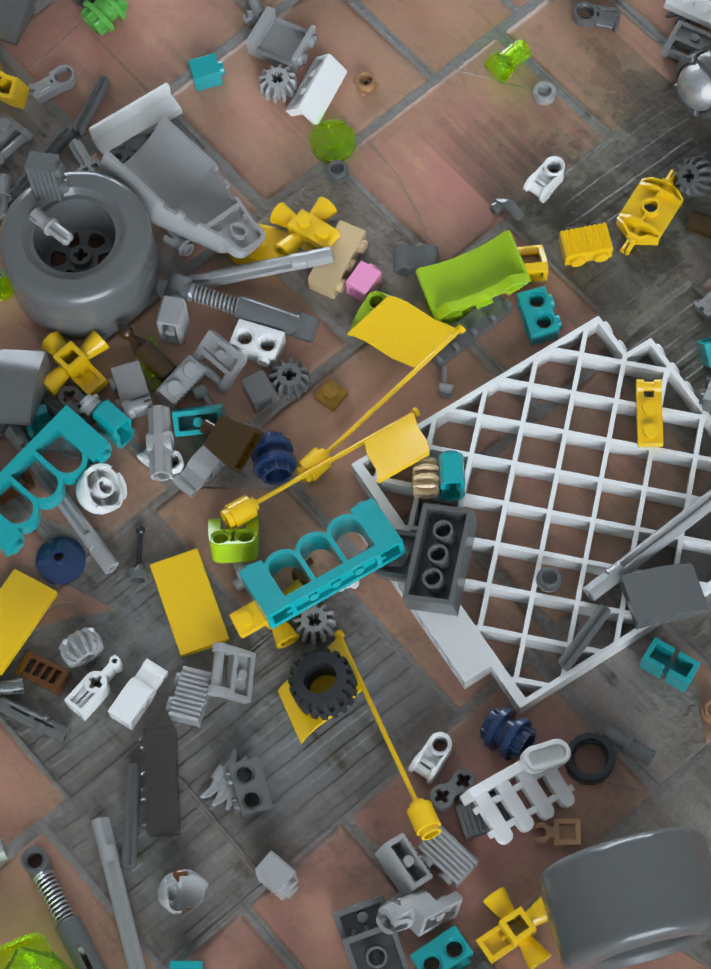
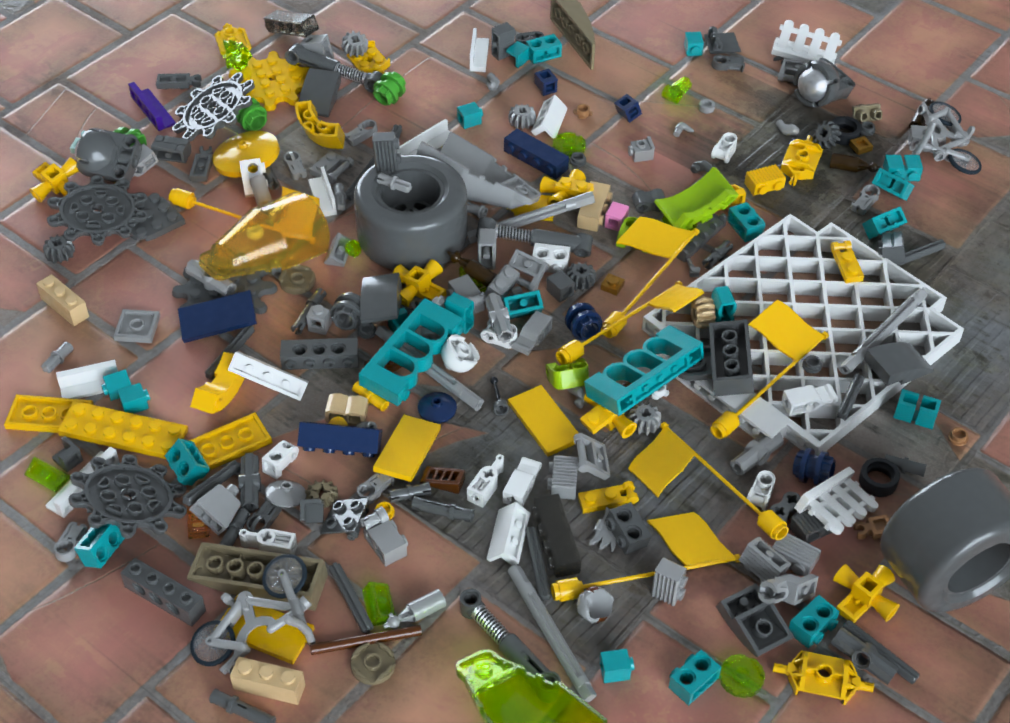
camera: 15 degrees left, 20 degrees down
light grey gear [58,628,105,668] -> none
dark brown torso [200,416,264,474] -> none
light grey panel [246,6,318,73] -> none
black tyre [288,648,358,720] -> none
white tile [520,739,571,774] -> none
none -> white panel [487,502,530,565]
none -> dark blue brick [504,128,569,179]
none -> dark blue brick [534,68,558,96]
none -> yellow flag [551,512,740,602]
none -> yellow plate [578,481,639,514]
none -> dark blue brick [614,94,642,123]
none -> light grey brick [628,136,655,162]
none -> light grey animal [673,122,694,137]
none -> dark grey pin [702,240,733,269]
none -> yellow flag [710,300,829,439]
none -> light grey piece [730,432,784,475]
none -> light grey arm [776,120,799,136]
none -> white piece [781,384,839,416]

